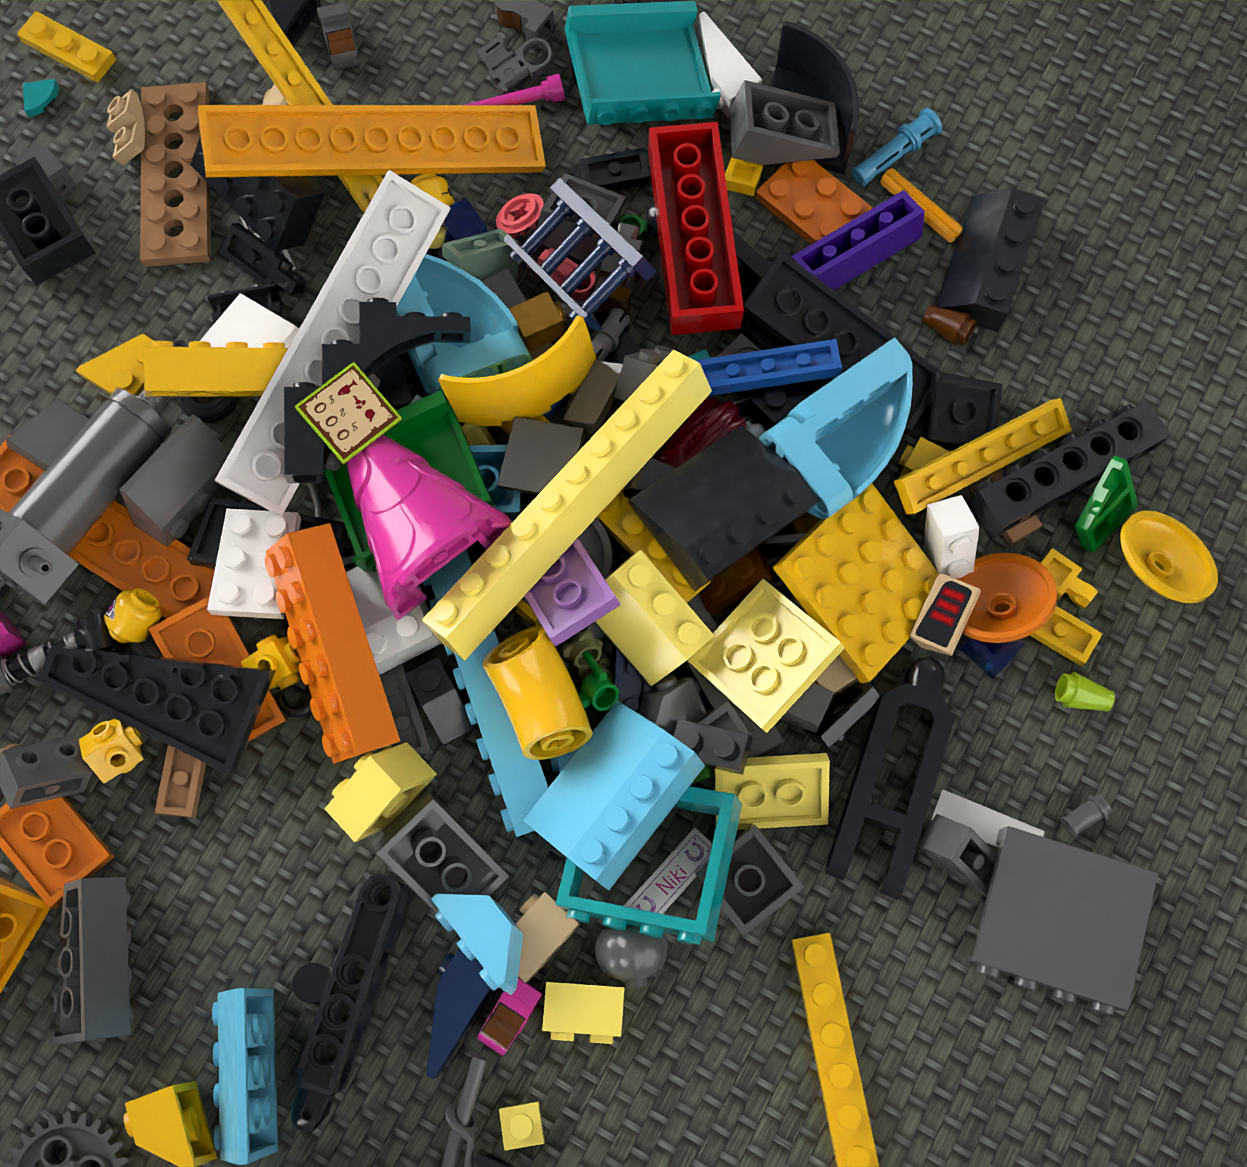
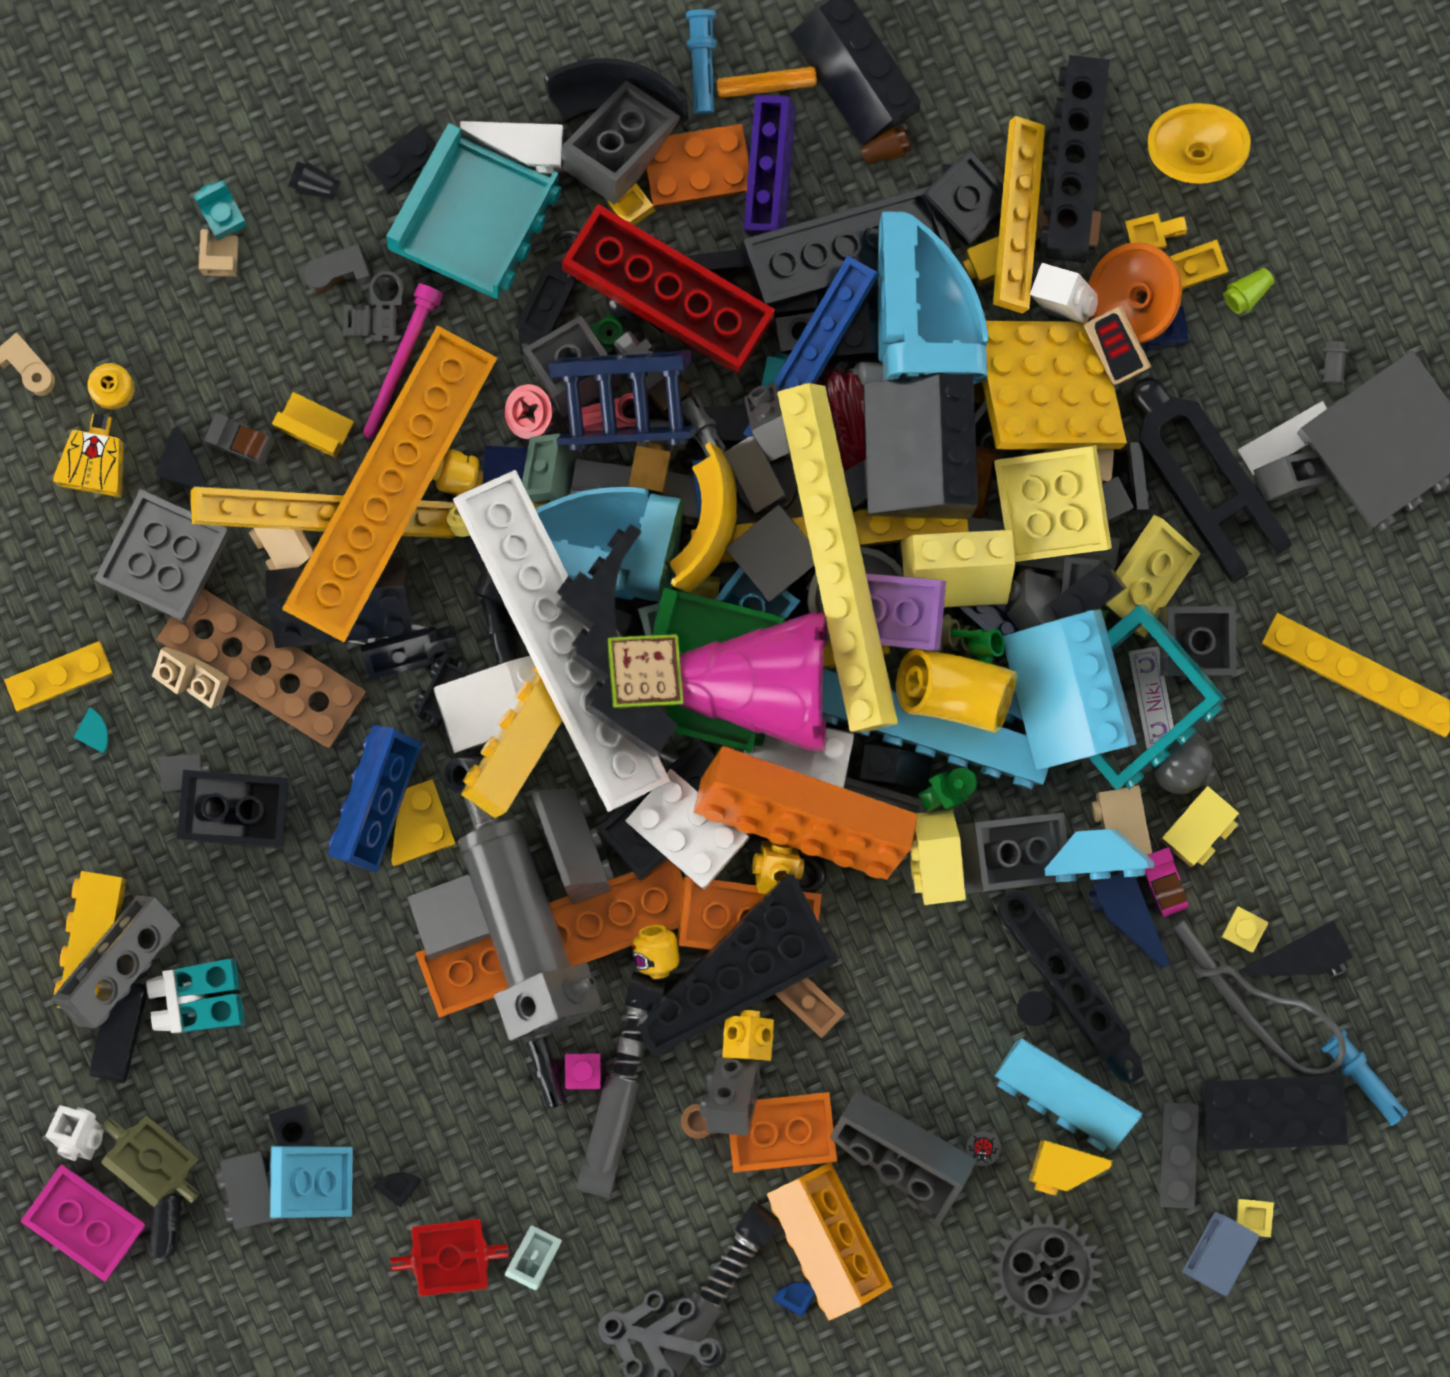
camera: 50 degrees left, 10 degrees up
green wing [1075,456,1138,553] -> none
none -> dark grey plate [94,489,232,623]
none -> yellow panel [272,392,354,458]
none -> blue slope [327,725,422,873]
none -> green hips [918,768,977,812]
none -> tile [965,1131,1000,1166]

